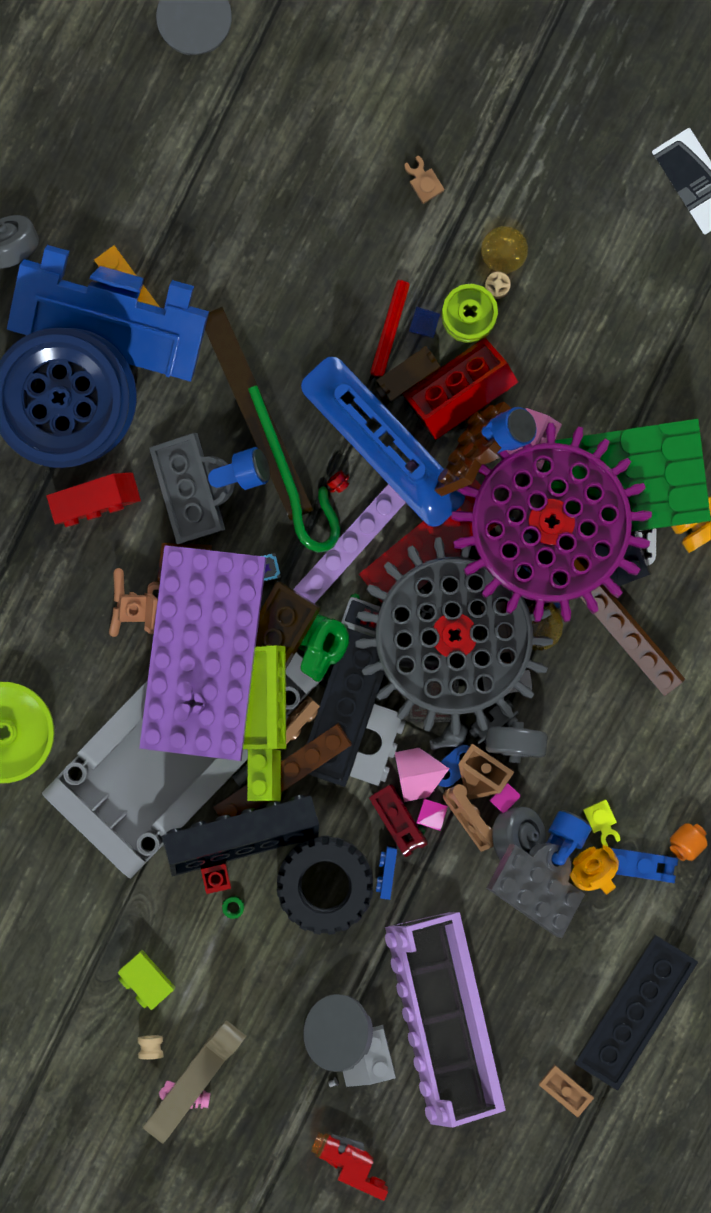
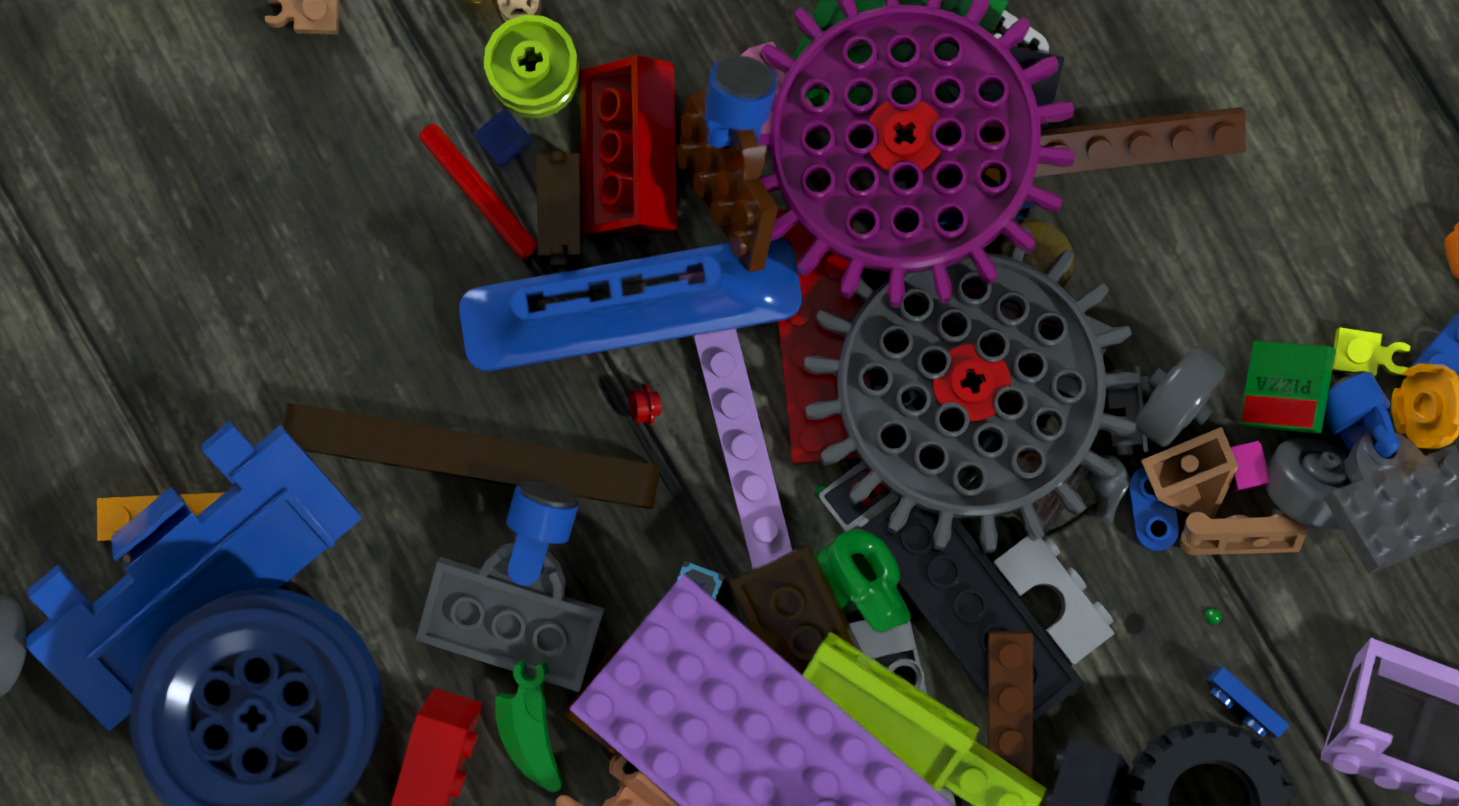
camera: 60 degrees left, 5 degrees down
green piece [248,385,340,552] -> none
medium nougat plate [286,695,320,745] -> none
dark red plate [369,784,428,857] -> none
bright pink slope [395,748,449,802] -> none
dark pink slope [416,798,448,831] -> none
none -> green piece [495,660,564,792]
none -> tile [1239,341,1336,434]

